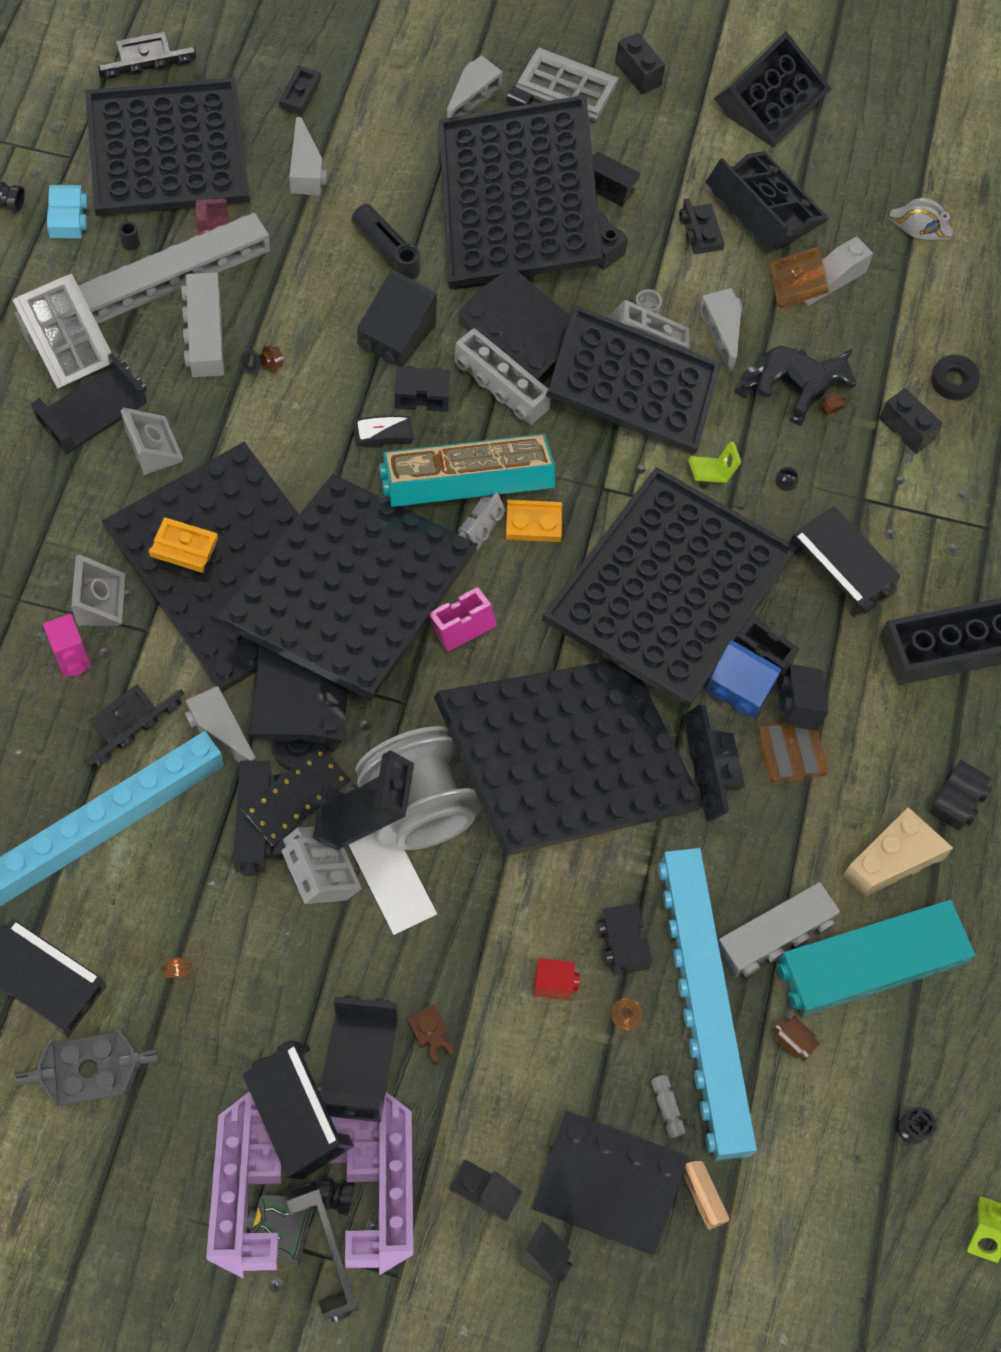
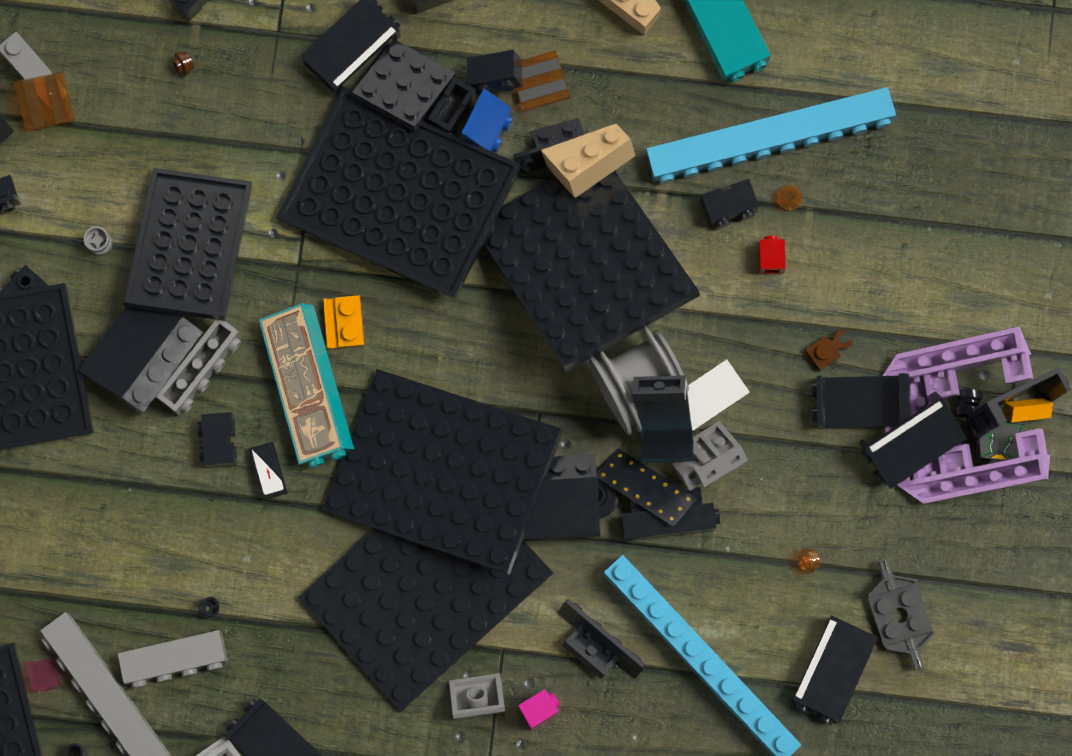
camera: 90 degrees left, 15 degrees up
light grey slope [121,408,184,475] -> none
light orange plate [149,517,218,573] -> none
light grey slope [184,686,256,763] -> none
reddish brown plate [260,345,283,372] -> none
black piece [351,204,420,280] -> none
black slope [357,269,437,367] -> none
dark pink brick [429,587,497,652] -> none
black slope [450,1160,521,1221] -> none
light grey hinge [458,492,506,551] -> none
black slope [519,1221,573,1286] -> none
black slope [532,1110,688,1256] -> none
light grey slope [608,300,690,350] -> none
light grey axle [651,1075,685,1138] -> none
light nougat slope [682,1161,729,1230] -> none
lime bracket [688,442,741,483] -> none
light grey slope [699,288,742,373] -> none
light grey brick [718,882,840,978] -> none
black animal [734,346,857,426] -> none
reddish brown brick [773,1016,820,1062] -> none
black hinge [775,467,798,491] -> none
none -> black plate [352,39,456,132]
none -> tan wedge [541,124,636,198]
none -> light orange piece [1003,398,1053,422]

